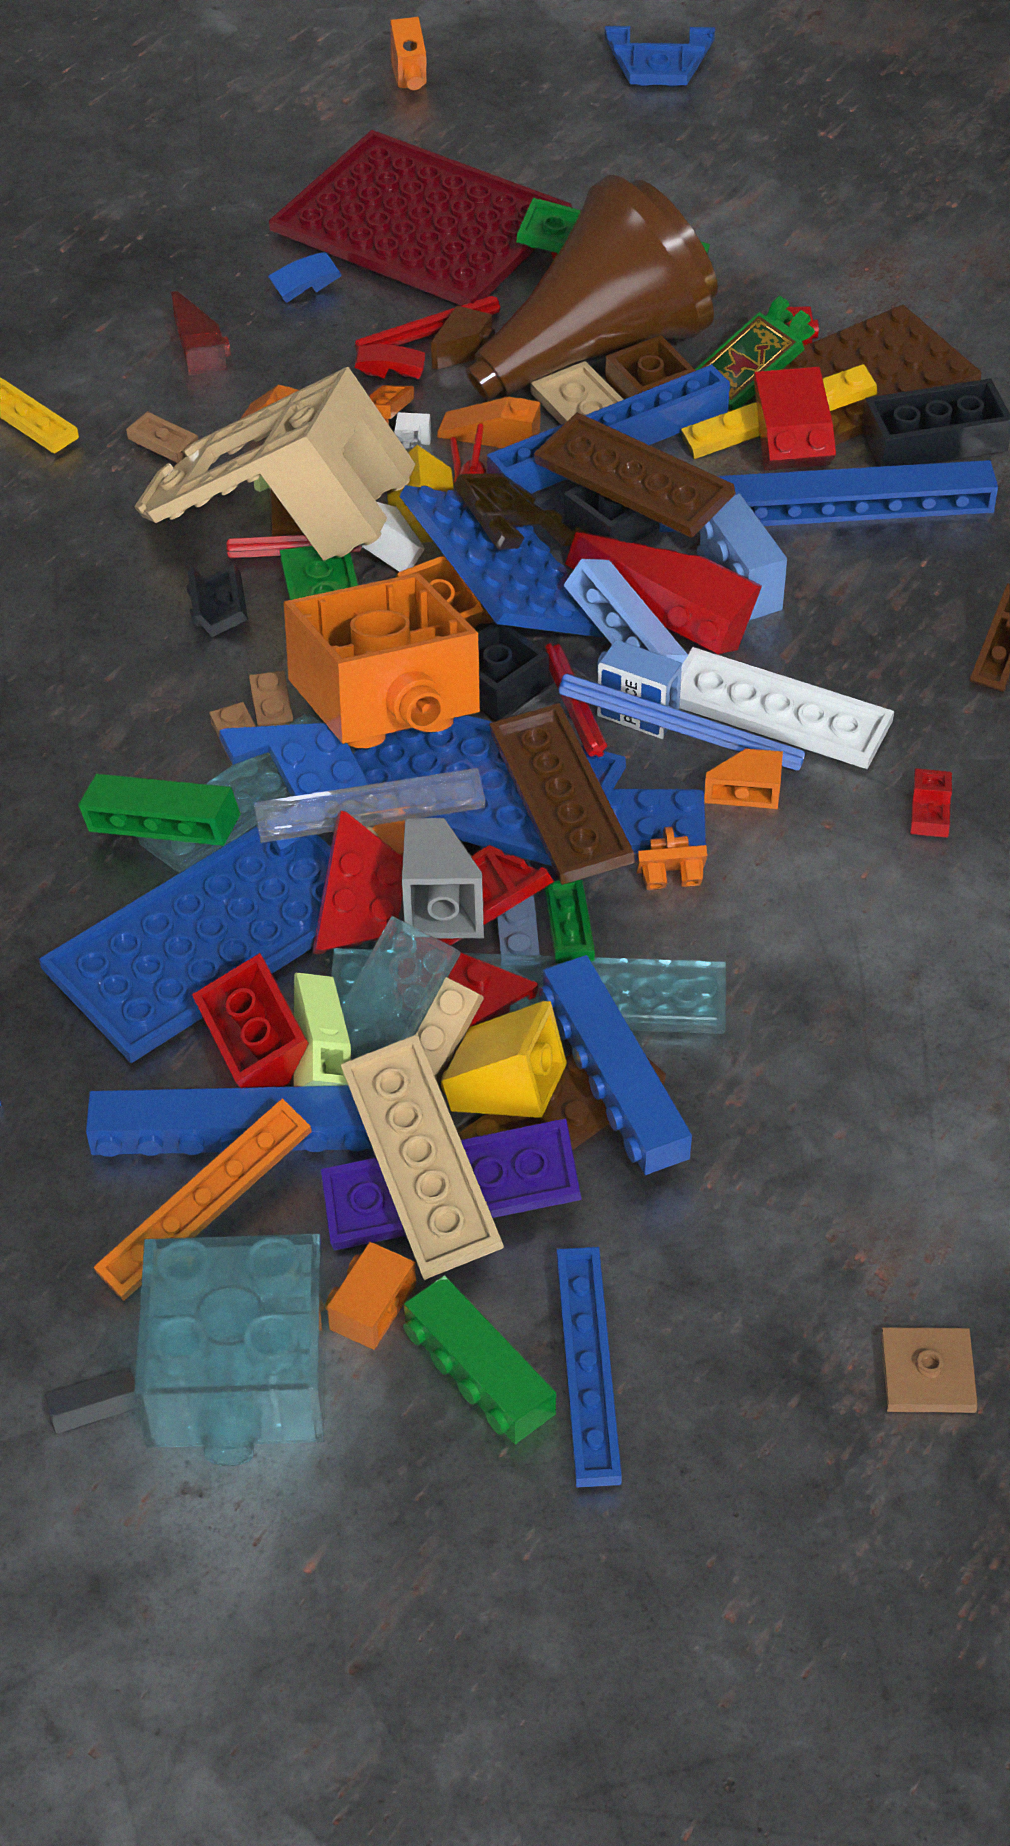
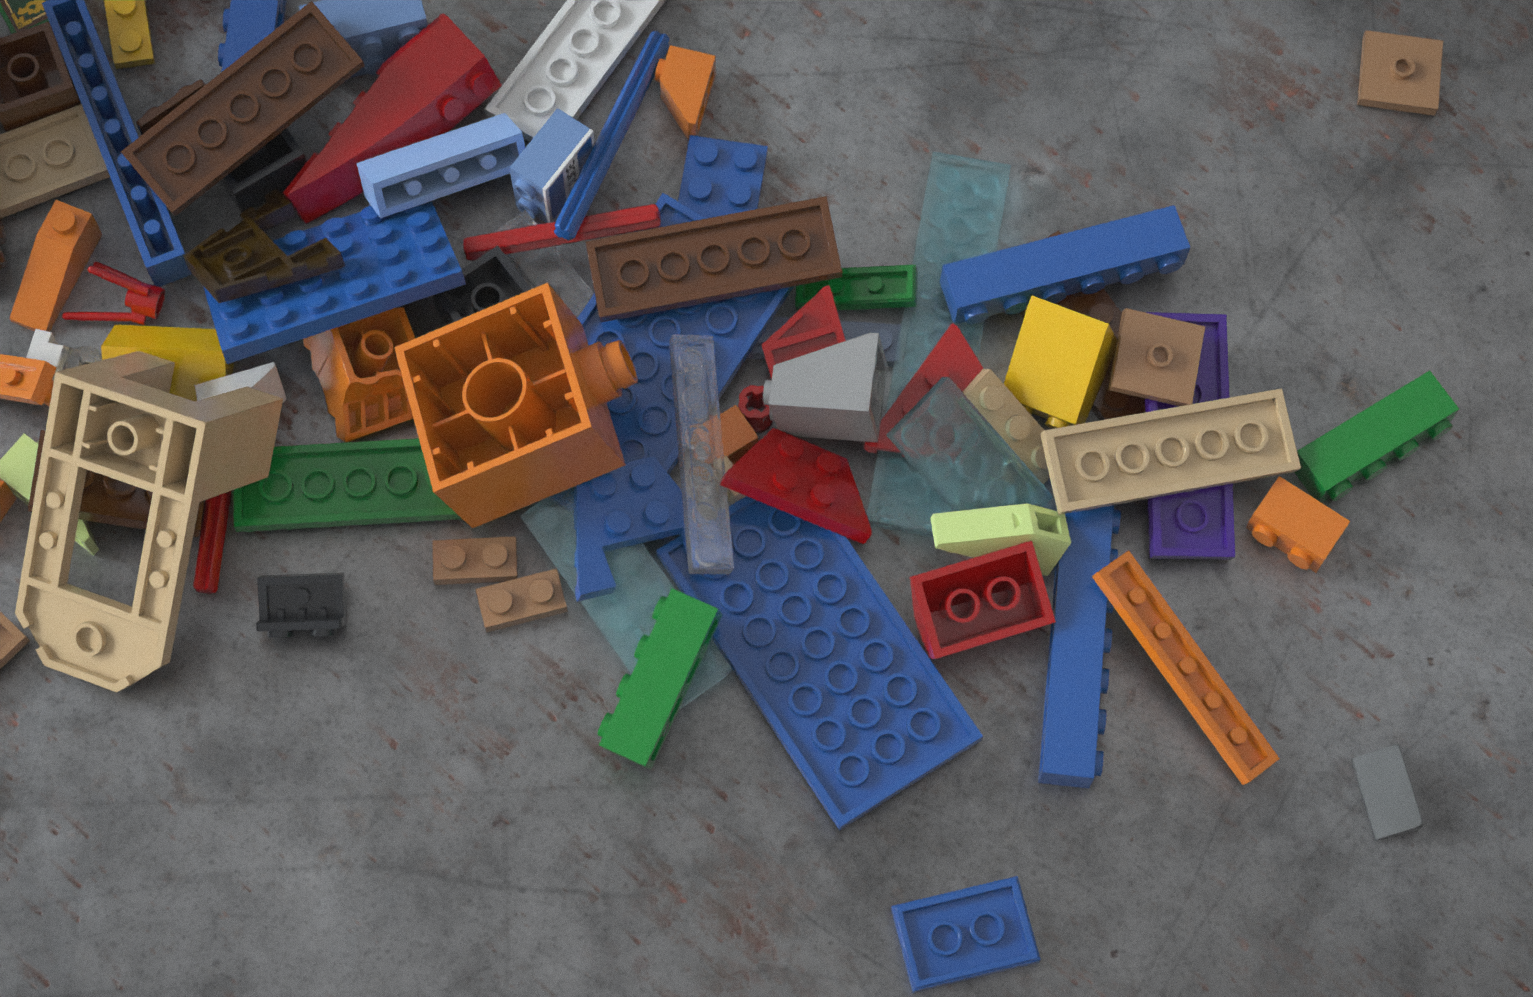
camera: 85 degrees left, 20 degrees up
clear light blue brick [135,1234,327,1466] -> none
blue plate [557,1247,622,1488] -> none
orange hips [635,826,708,890] -> none
none -> medium nougat plate [1108,308,1205,406]

